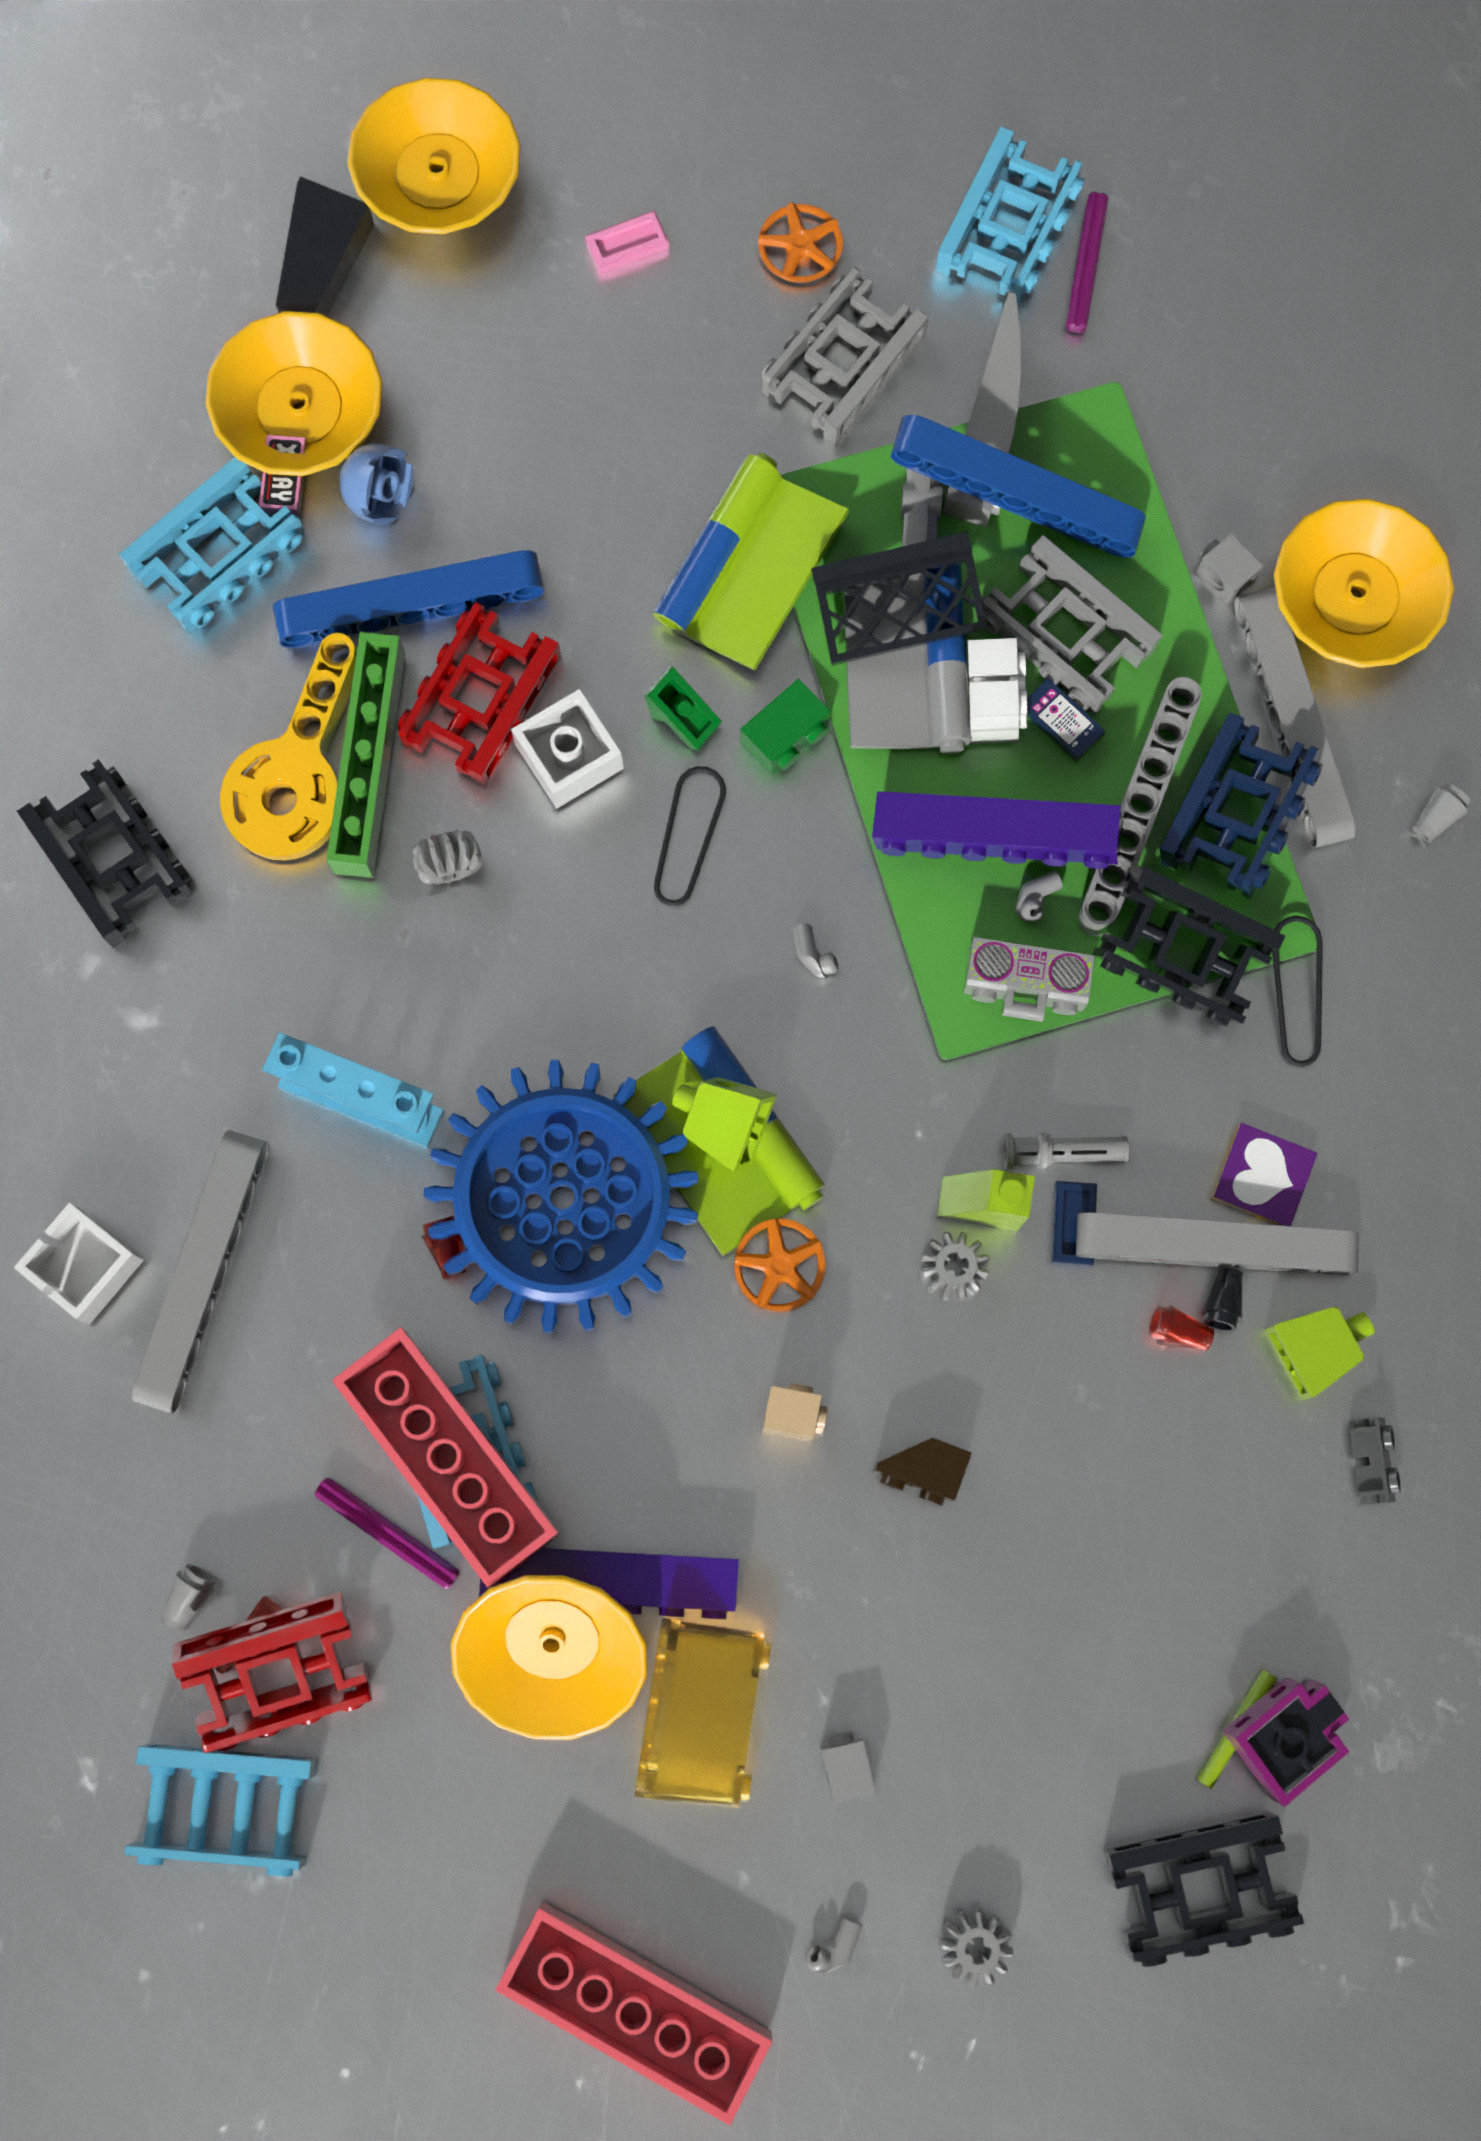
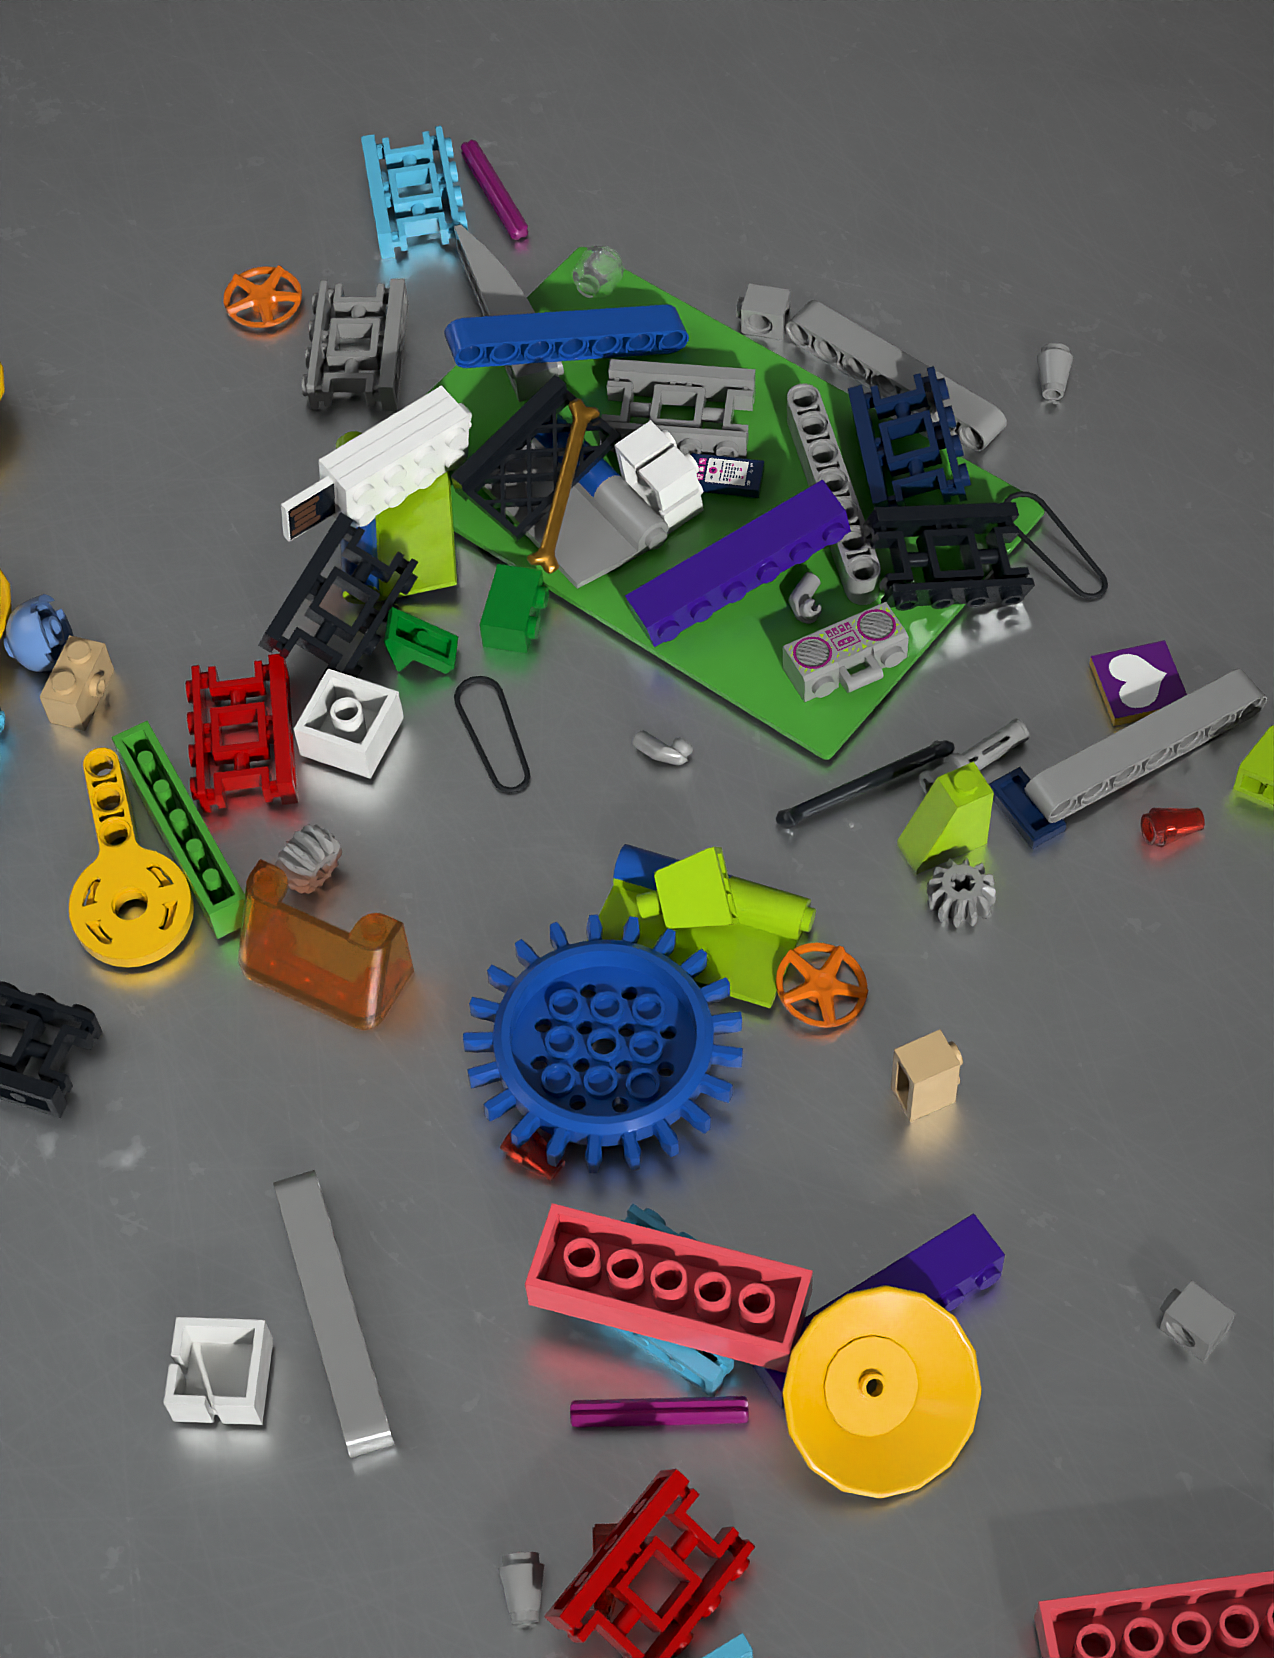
camera: 30 degrees left, 20 degrees down
medium azure fence [262,1032,445,1149] -> none
blue beam [272,550,545,648] -> none
bright pink tile [585,210,669,275] -> none
clear yellow windscreen [634,1617,771,1809] -> none
dark brown slope [873,1438,972,1506] -> none
light grey piece [900,468,943,546] -> none
black cone [1201,1267,1243,1332] -> none
yellow dish [1273,498,1454,668] -> none
none -> tan brick [40,635,114,731]
none -> clear orange windscreen [238,859,414,1030]
none -> black fence [258,512,418,680]
none -> white piece [281,385,472,542]
none -> pearl gold piece [527,398,600,574]
none -> clear head [572,246,624,299]
none -> black piece [775,740,955,827]

